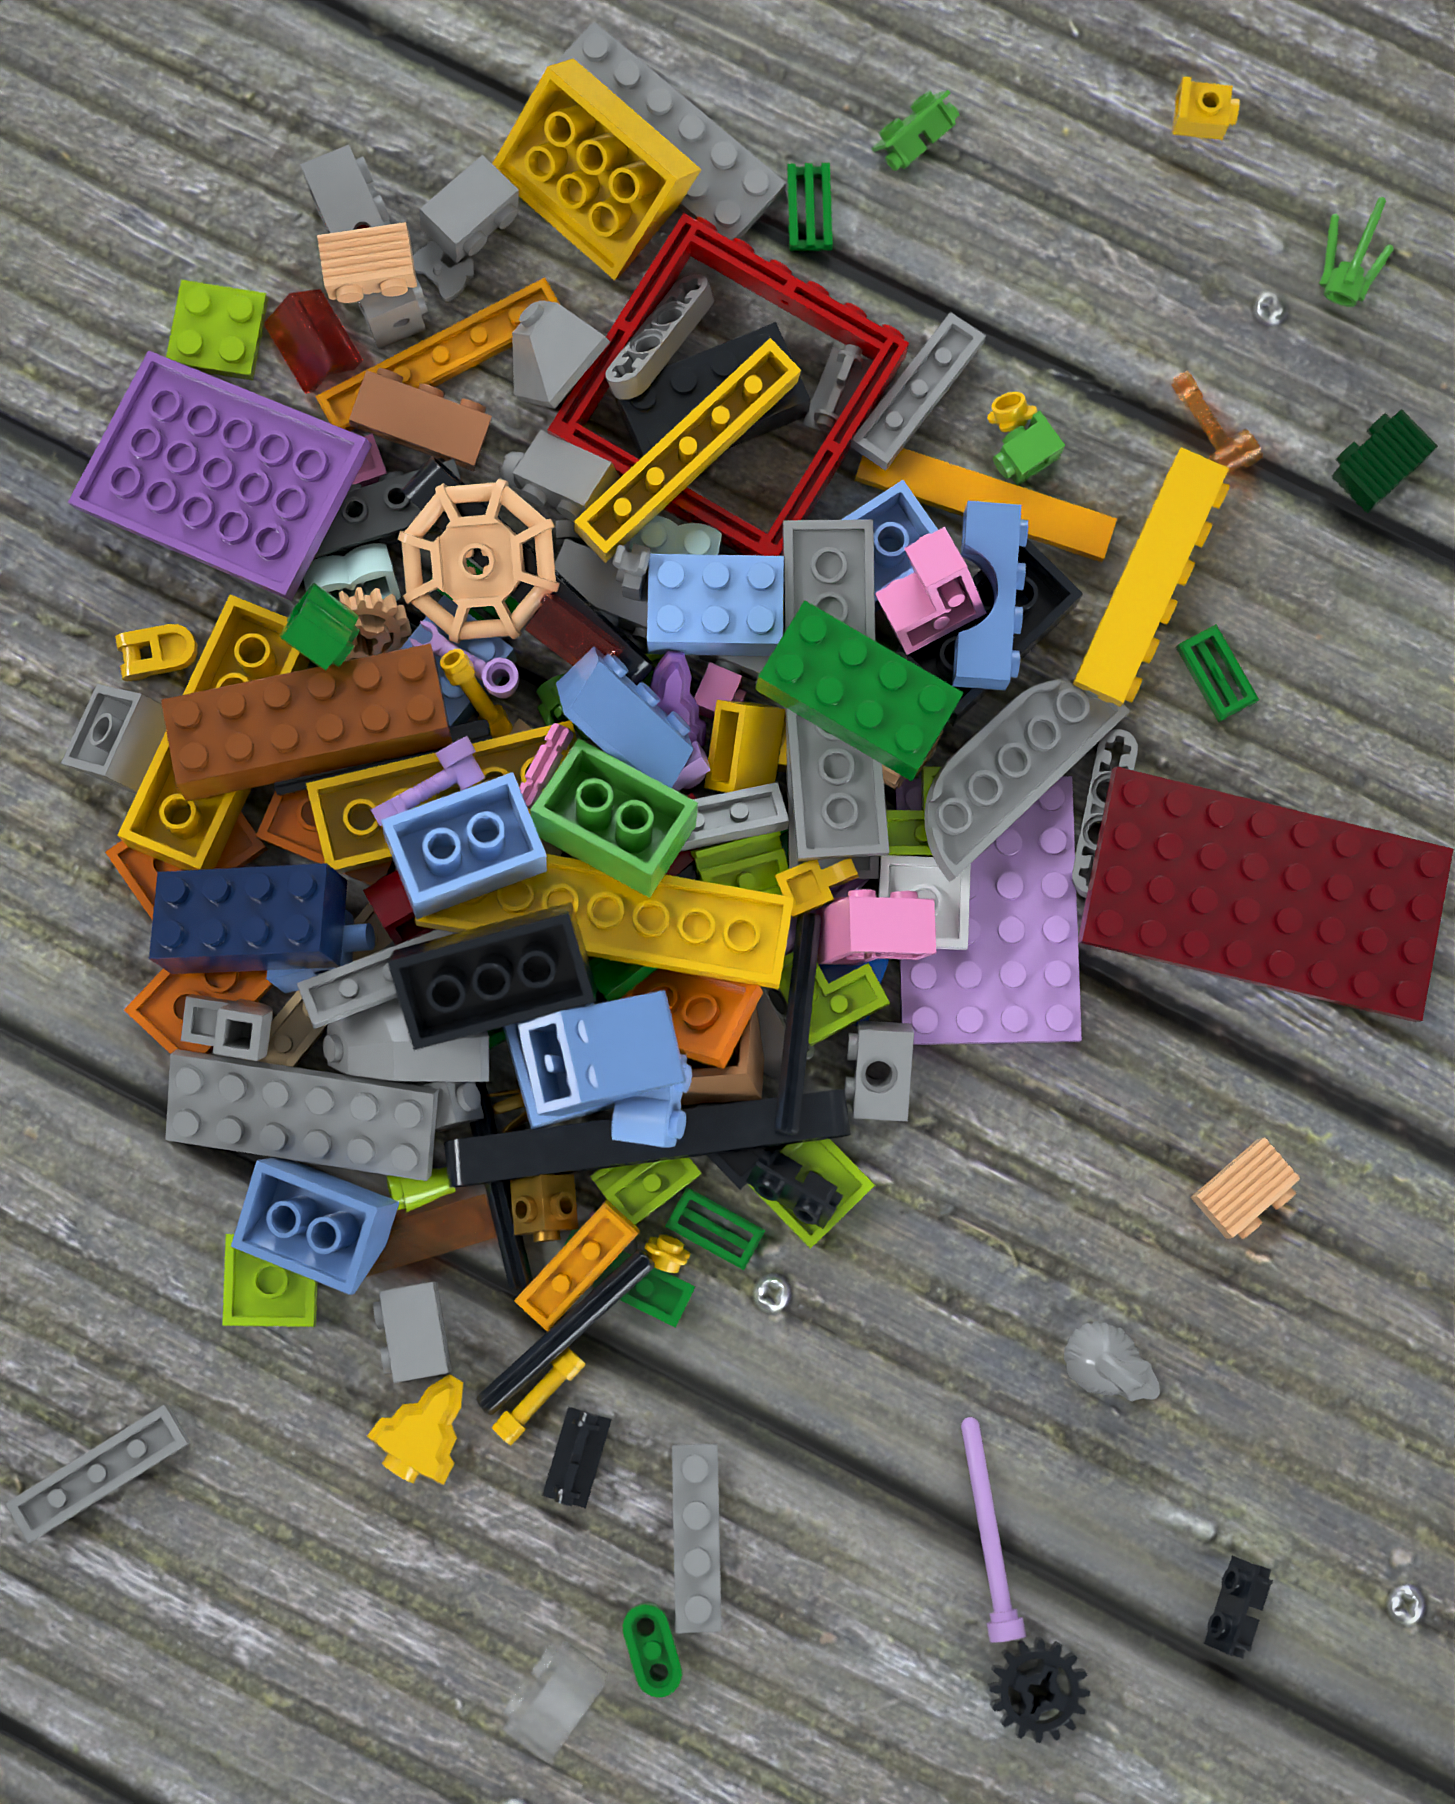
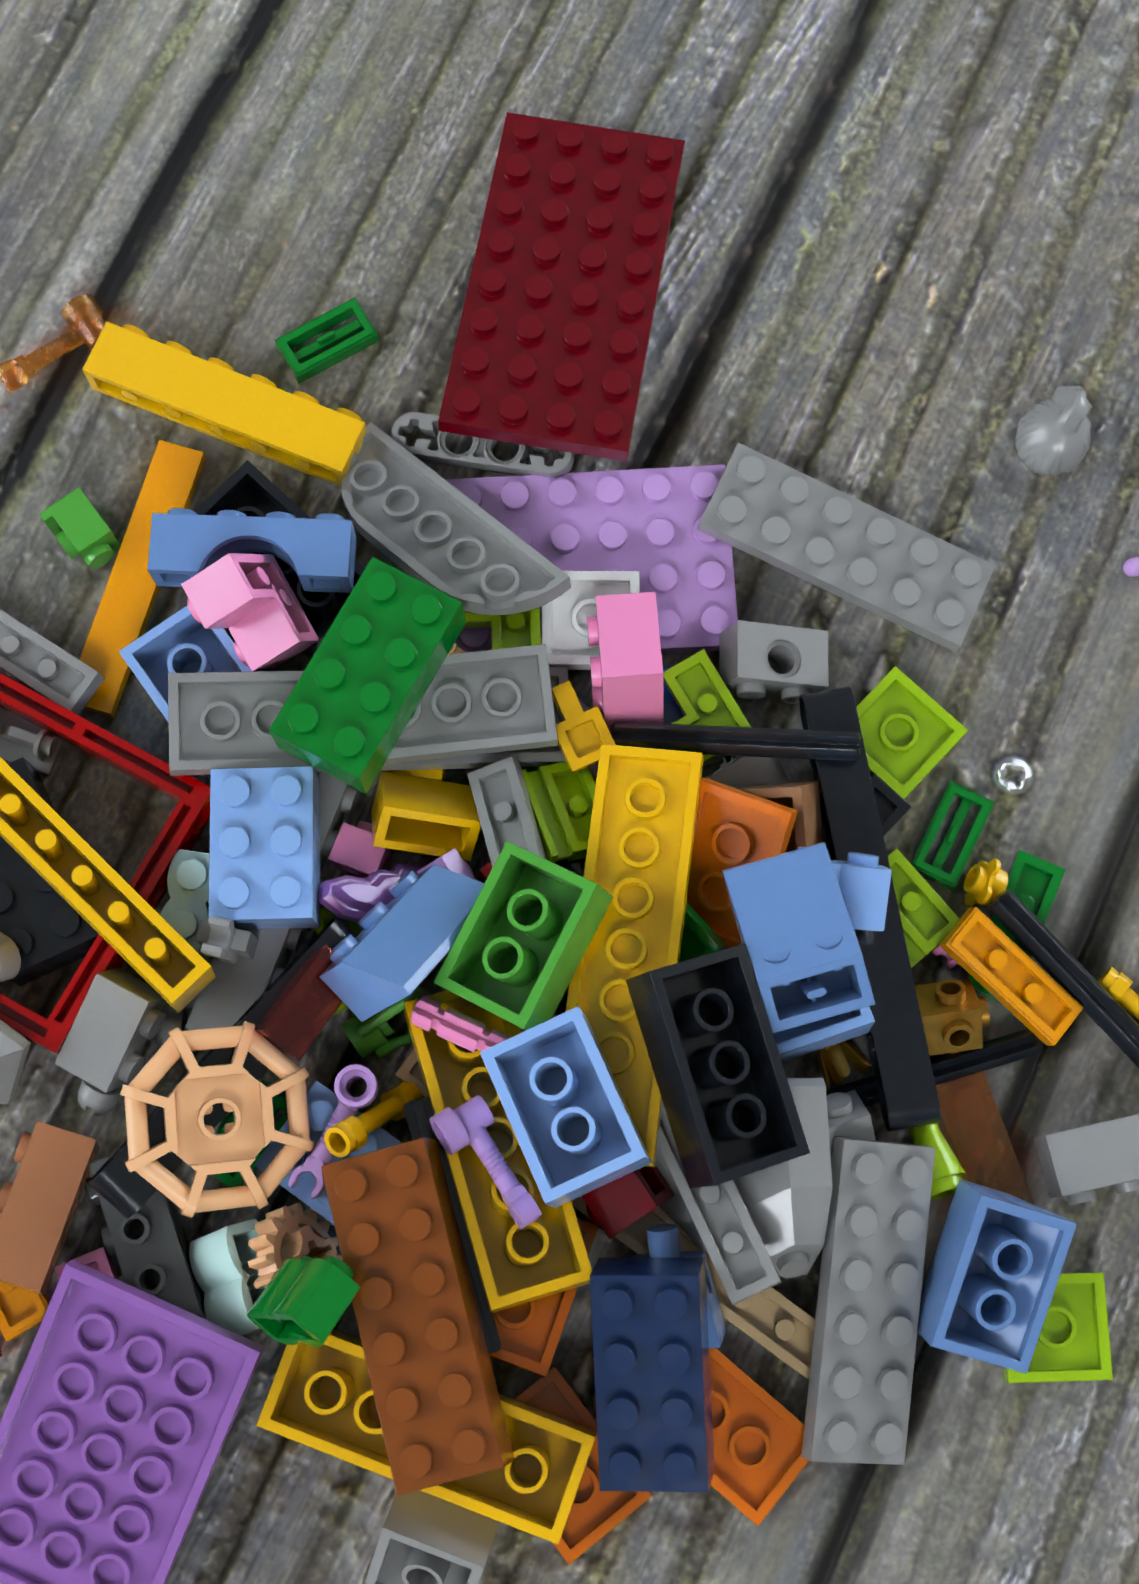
camera: 90 degrees left, 5 degrees down
yellow plate [115,624,198,681] -> none
light grey brick [181,994,273,1061] -> none
black hinge [746,1148,844,1229] -> none
yellow plate [987,392,1038,432] -> none
light nougat brick [1191,1137,1300,1239] -> none
dark green brick [1332,409,1438,513] -> none
none -> light grey plate [697,443,995,652]

